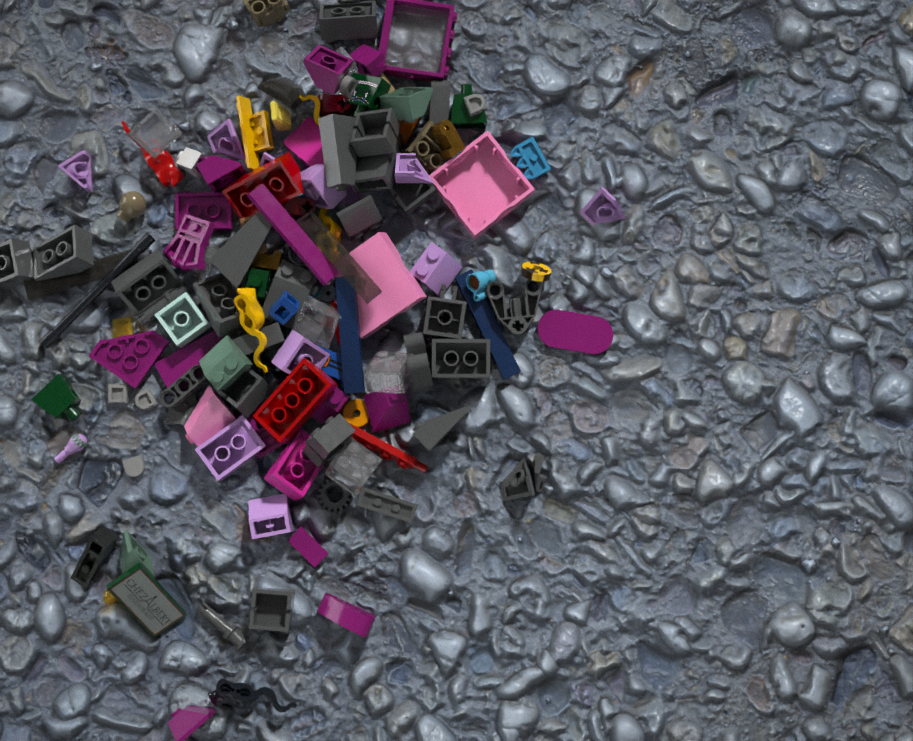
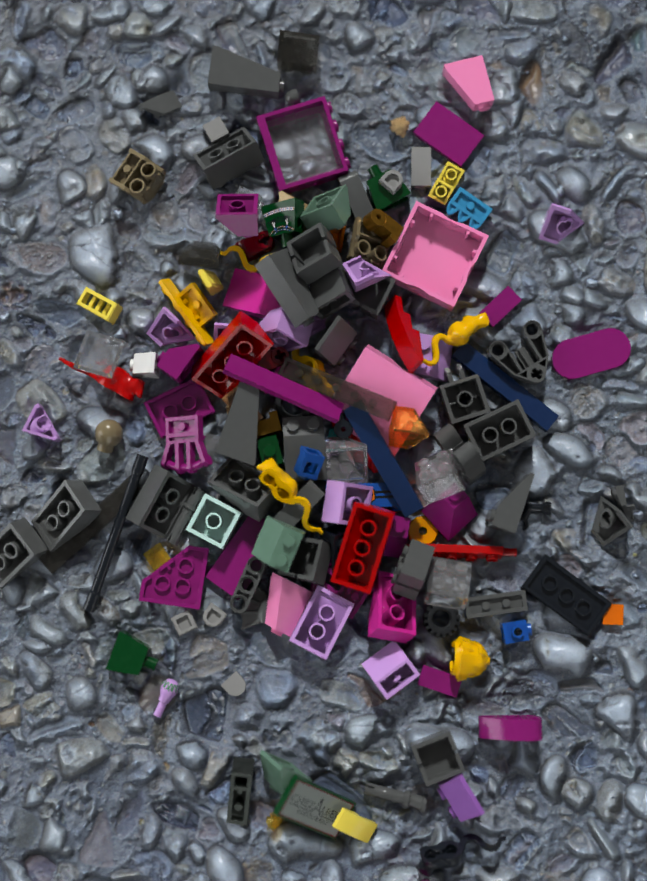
camera: 25 degrees left, 0 degrees up
light grey tile [339,75,358,99] -> none
magenta hinge [348,44,387,77] -> none
medium azure piece [466,269,496,302] -> none
piece [520,262,552,282] -> none
none -> light yellow slope [76,287,123,324]
none -> light yellow slope [332,807,378,843]
none -> red slope [384,295,424,373]
none -> clear orange slope [389,405,430,449]
none -> tan plate [390,116,409,138]
none -> light grey tile [411,147,431,188]
none -> magenta tile [413,101,484,168]
none -> yellow animal [420,312,490,366]
none -> light yellow slope [428,161,465,205]
none -> medium lavender slope [437,773,485,822]
none -> bright pink slope [442,55,495,112]
none -> yellow helmet [449,636,490,682]
none -> magenta tile [479,286,522,328]
none -> blue brick [499,619,532,644]
none -> black arm [520,502,552,530]
none -> black tile [521,554,612,636]
none -> orange tile [601,604,624,625]

